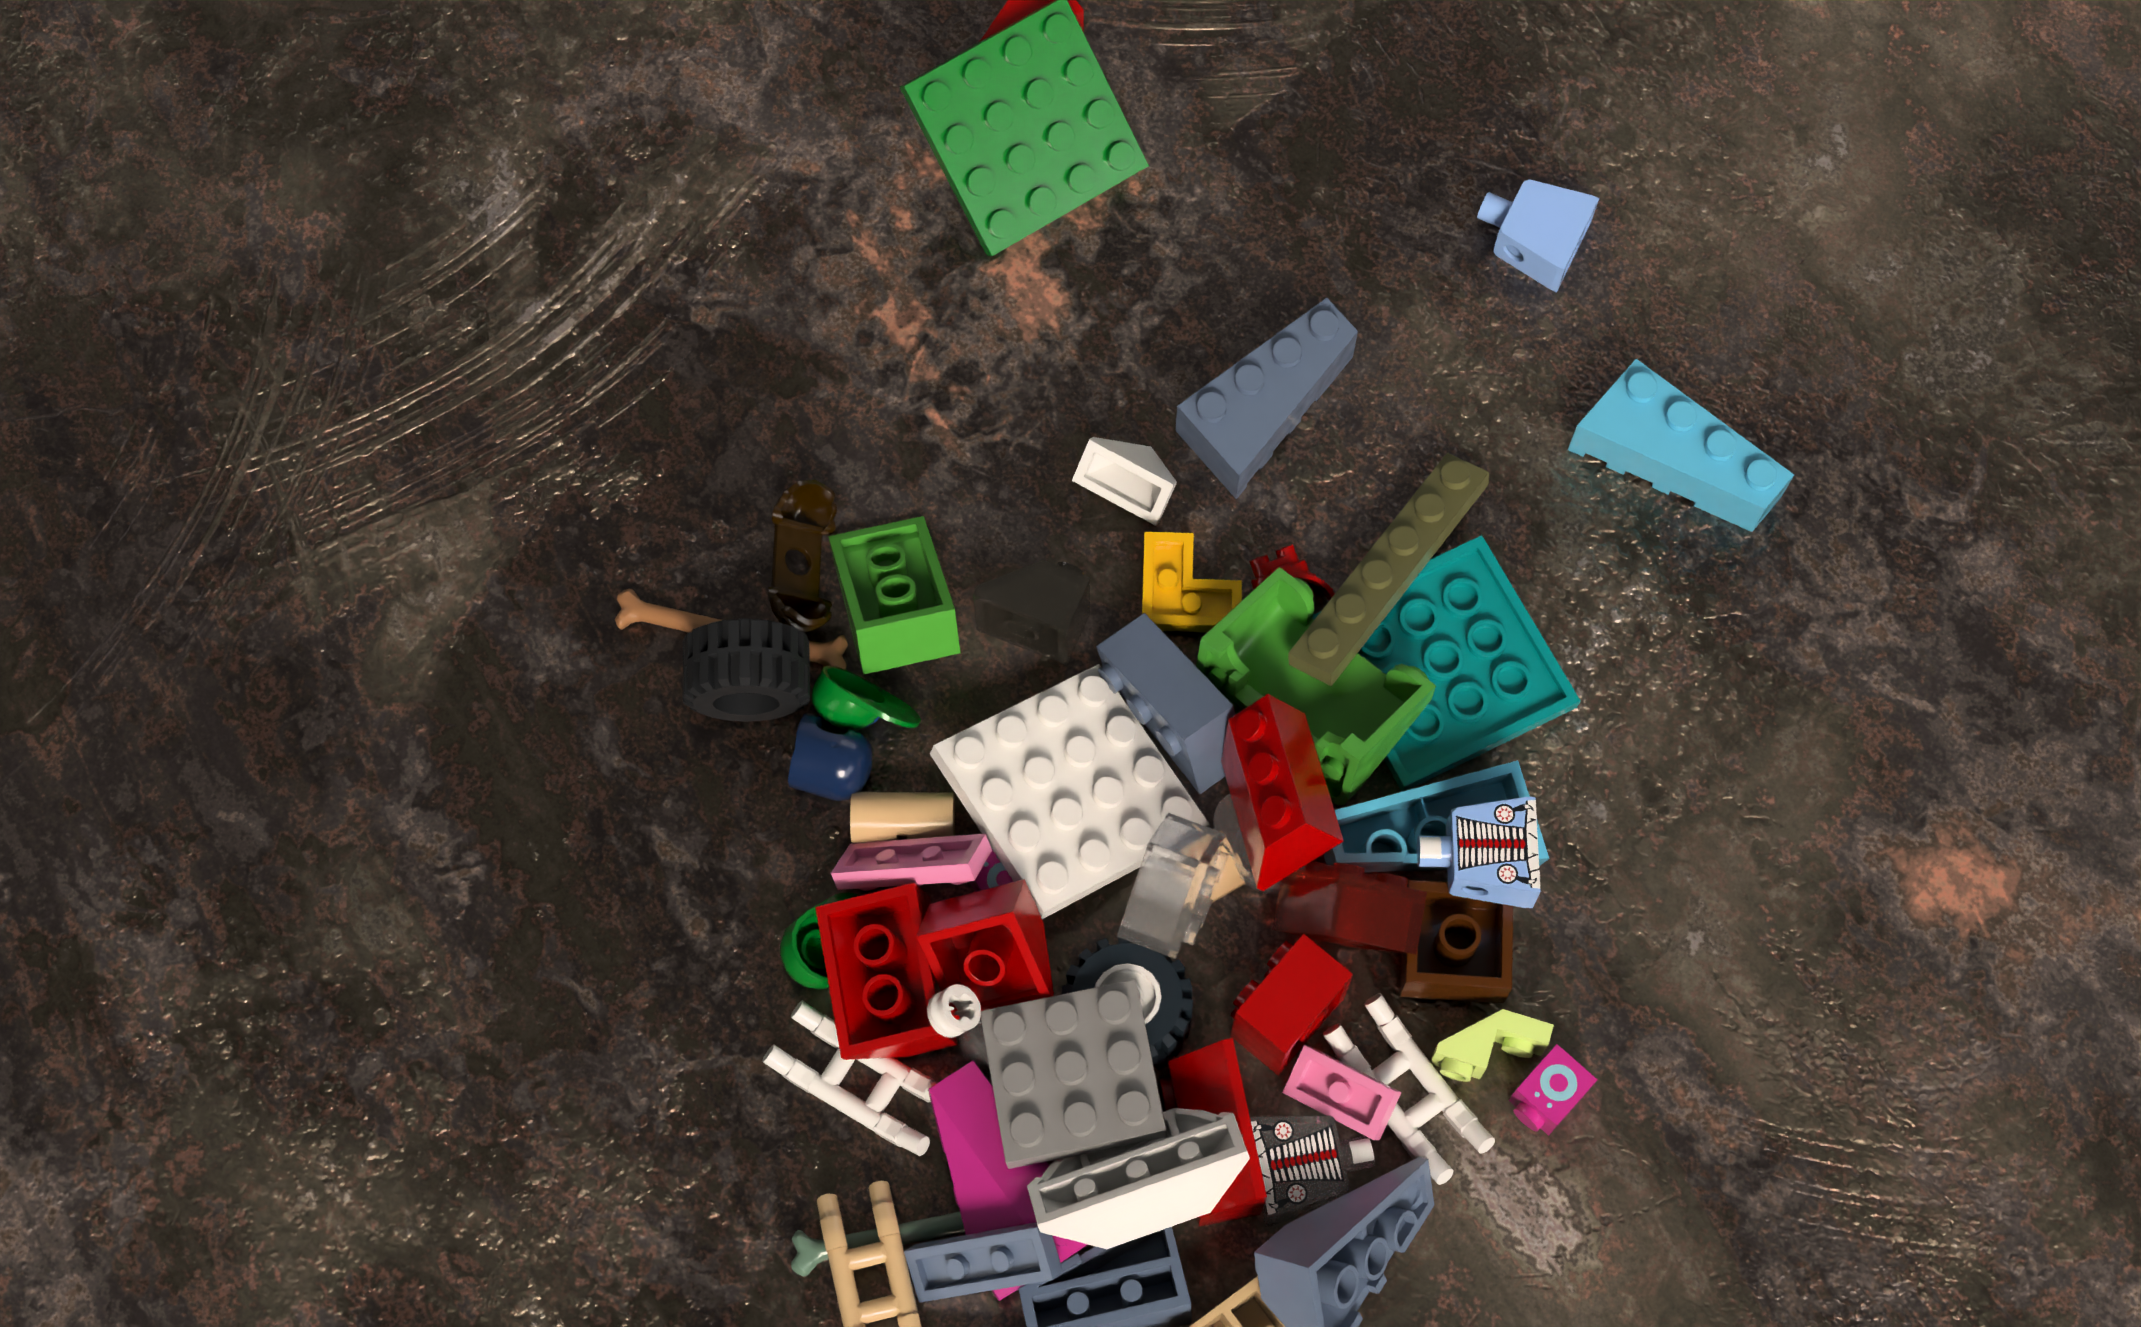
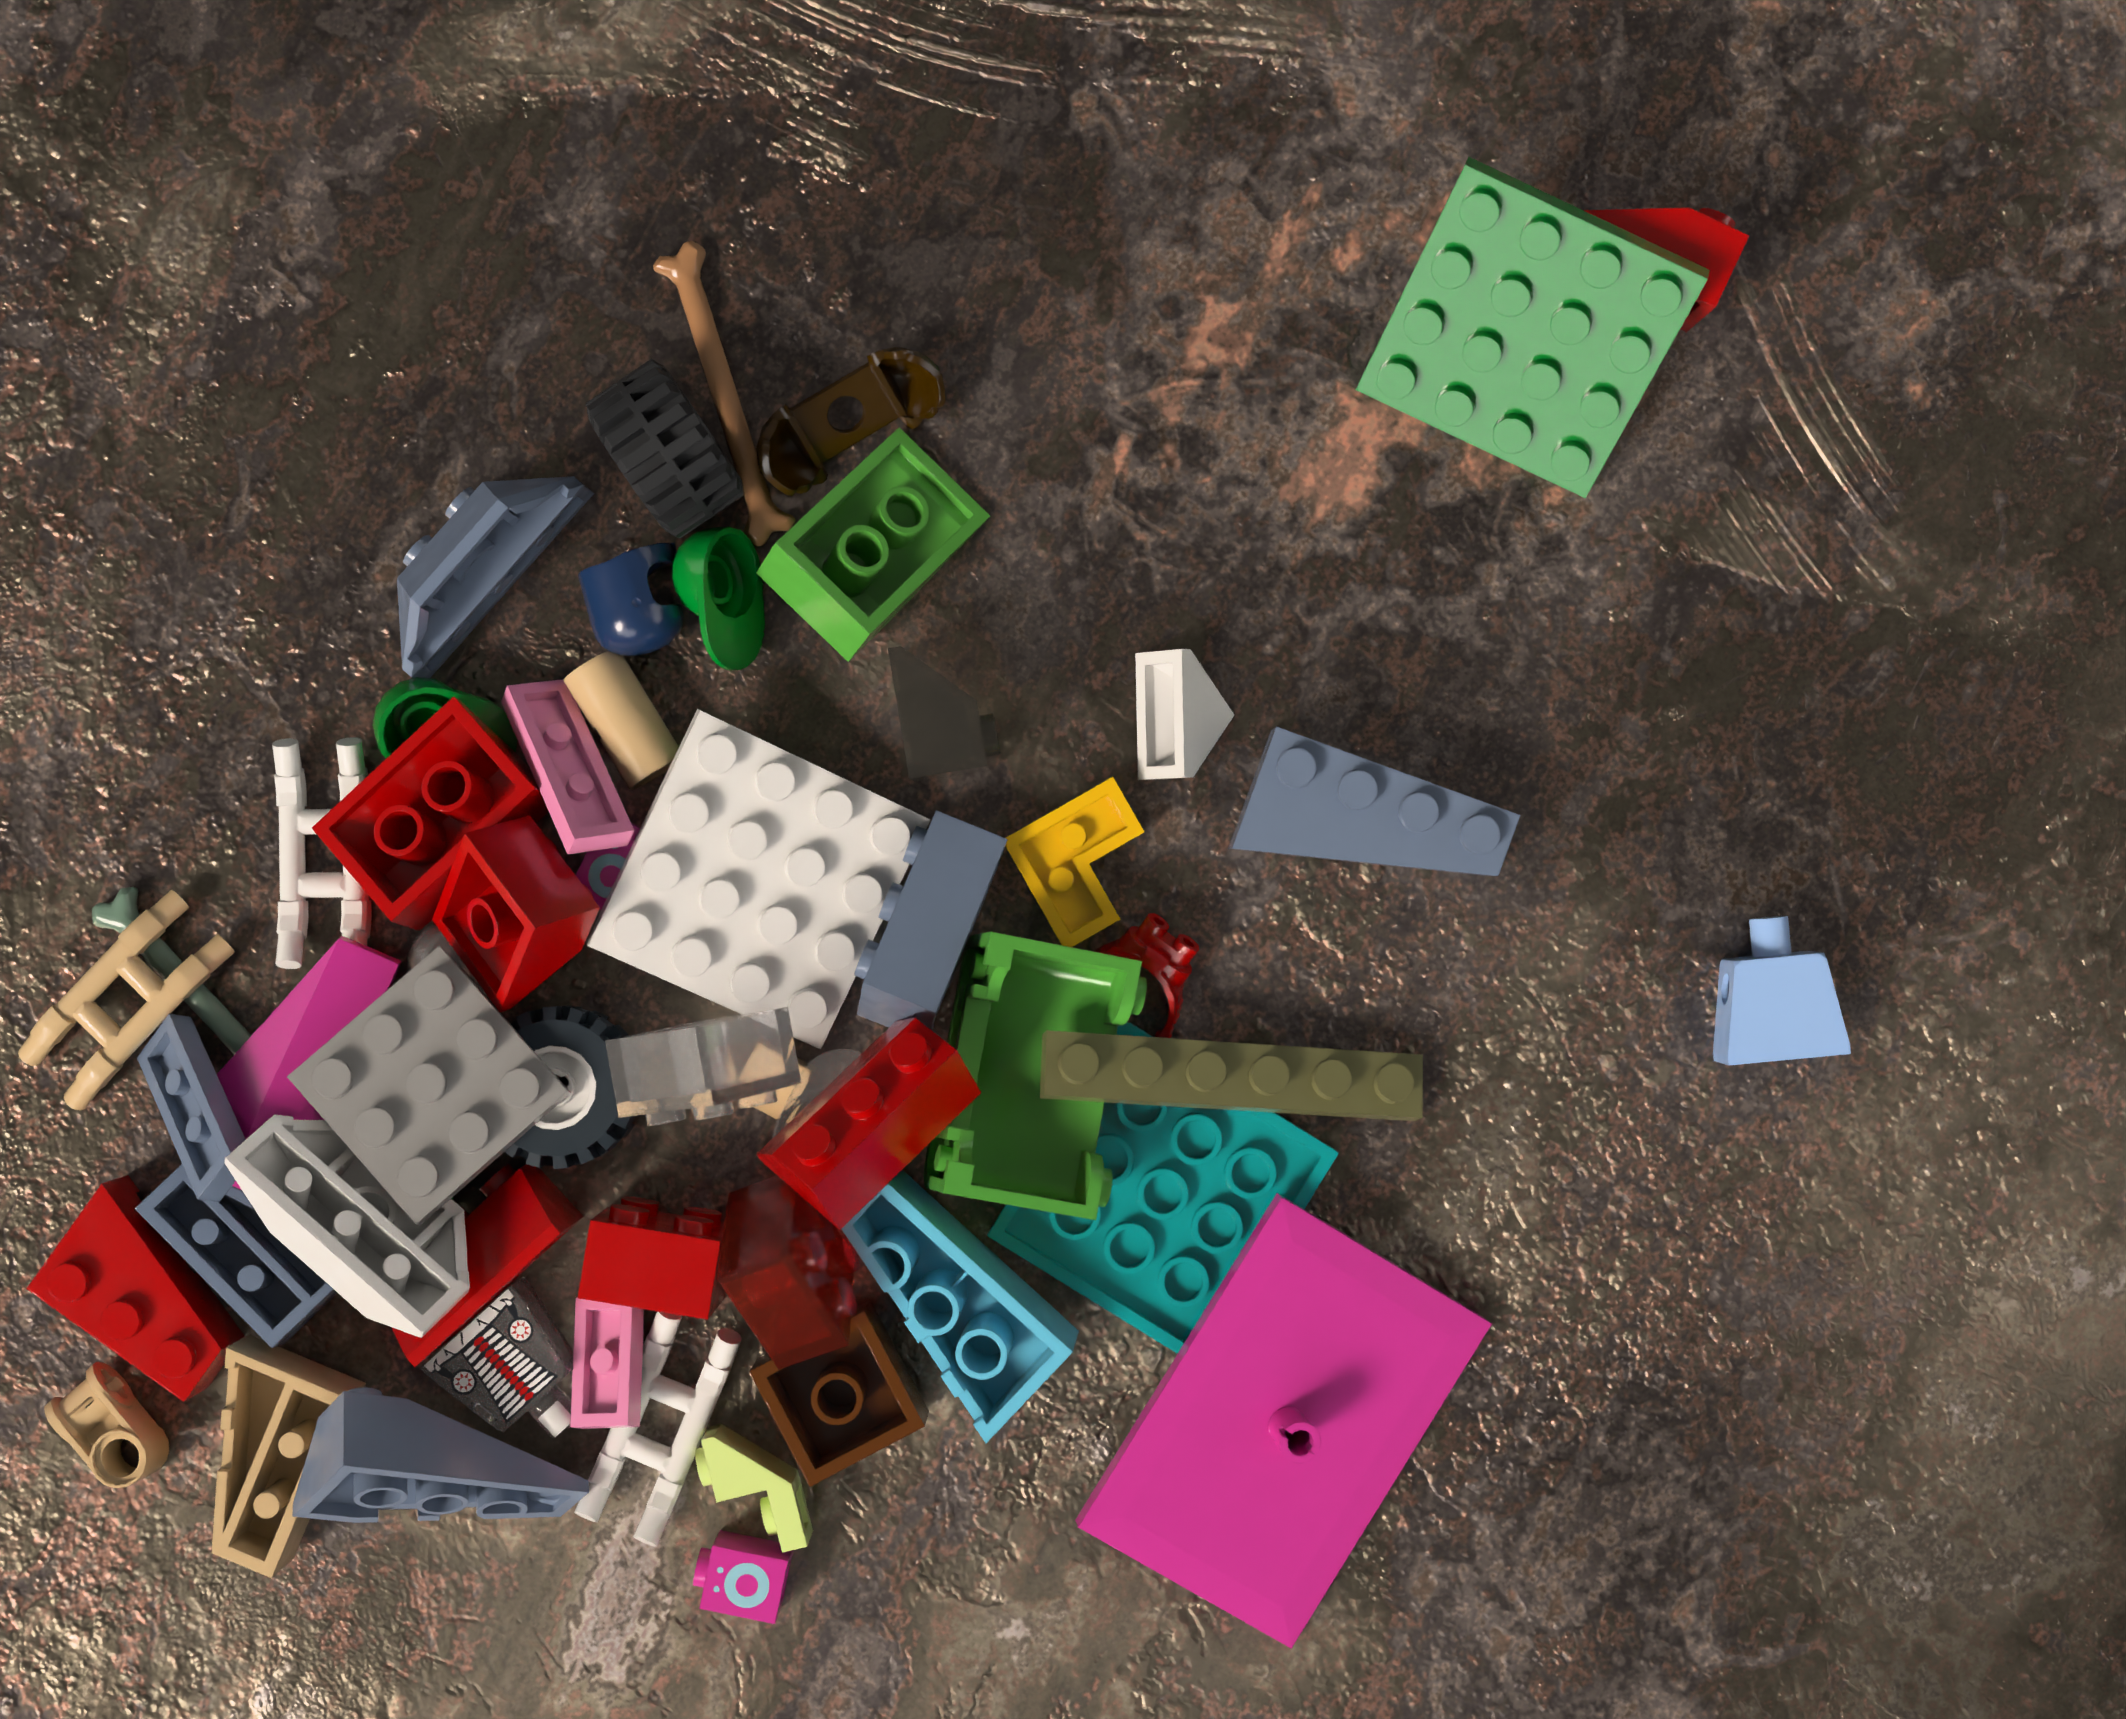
camera: 55 degrees right, 20 degrees up
white bush [927,984,981,1038] -> none
torso [1417,797,1541,908] -> none
medium azure wedge [1568,359,1794,532] -> none
none -> sand blue wedge [397,476,594,678]
none -> dark pink piece [1075,1193,1492,1649]

